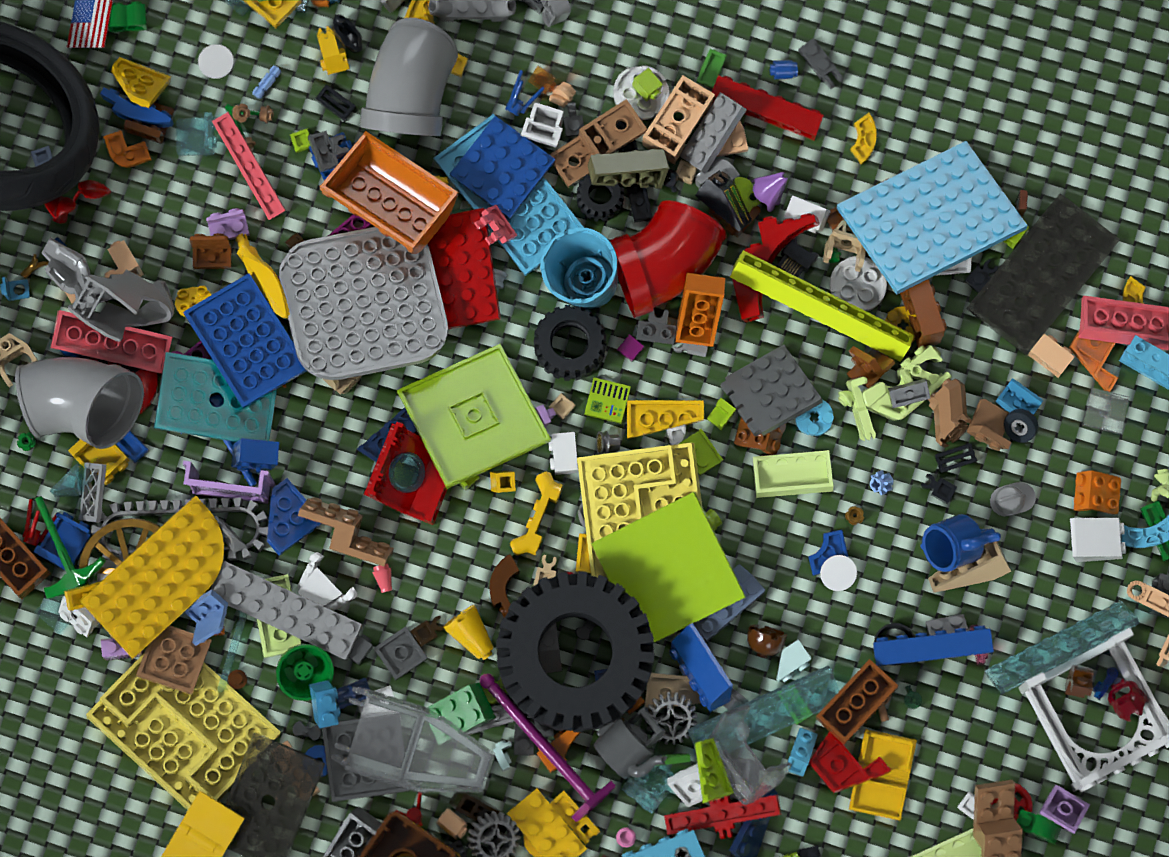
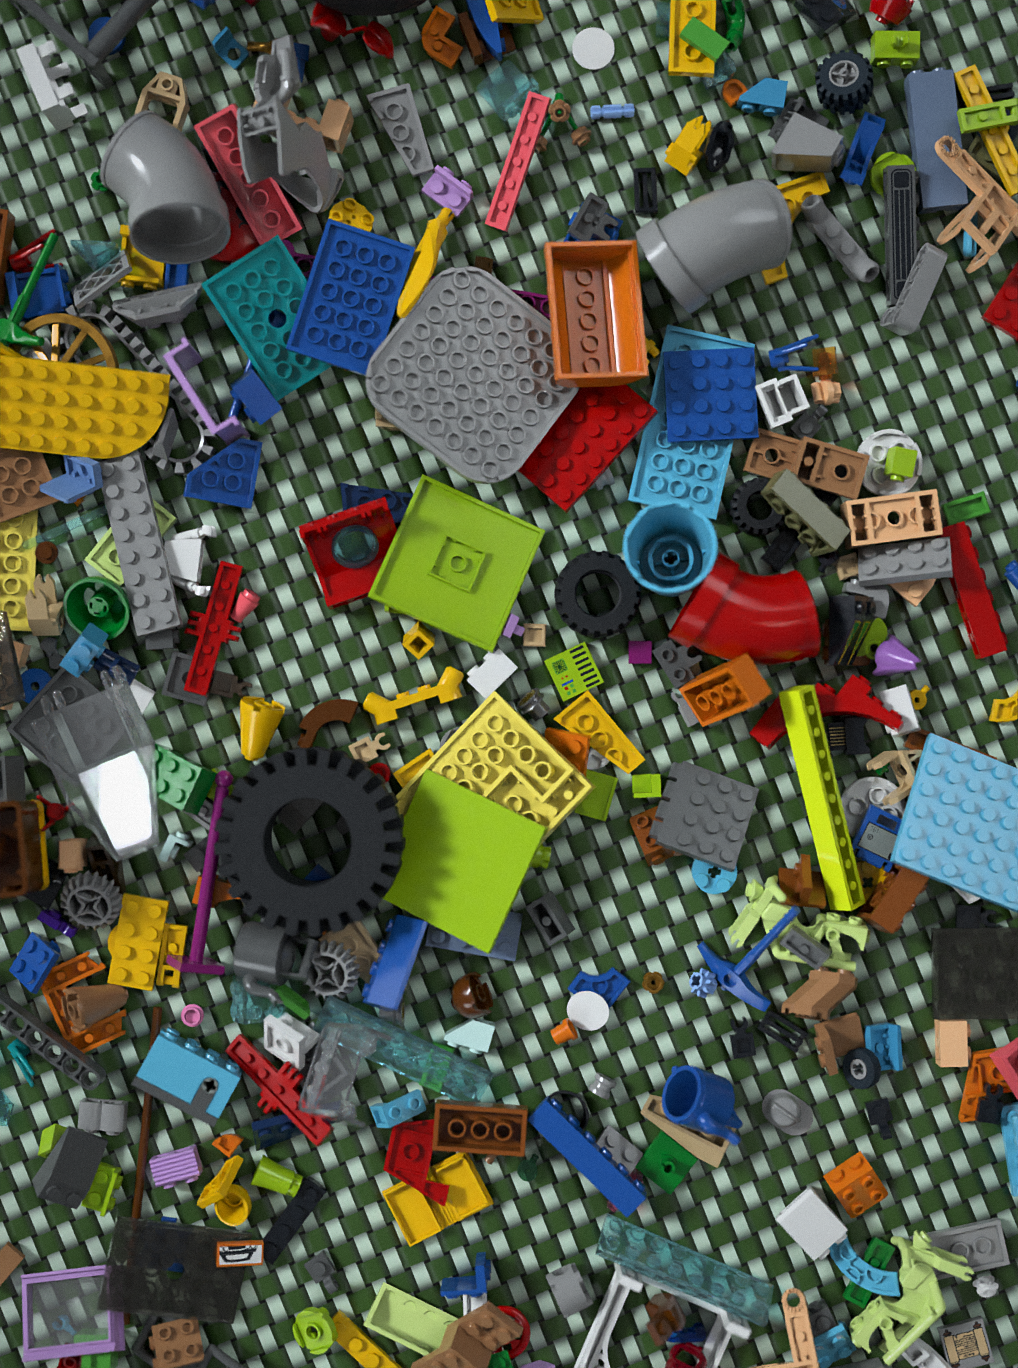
camera: 50 degrees right, 10 degrees up
dark orange bracket [190,233,232,269] -> none
lime tile [290,128,310,153] -> none
medium nougat bracket [298,497,394,566] -> none
coral plate [474,204,518,245] -> none
lime wing [695,738,734,803] -> none
yellowish green slope [753,450,833,498] -> none
clear plate [1083,388,1129,434] -> none
none -> tan piece [25,574,65,636]
none -> light grey wedge [112,281,203,329]
none -> red hinge [184,561,243,697]
none -> light grey wing [366,83,434,177]
none -> blue bracket [440,1252,491,1299]
none -> dark grey brick [525,891,575,946]
none -> orange plate [545,727,591,777]
none -> light grey brick [545,1263,593,1318]
none -> orange piece [550,1018,578,1045]
none -> light grey wheel [588,1072,617,1100]
none -> green tile [635,1130,698,1195]
none -> blue piece [697,905,801,1012]
none -> container [851,803,902,872]
none -> black plate [864,1096,893,1140]
none -> yellow piece [910,685,930,711]
none -> black plate [975,1082,1004,1125]

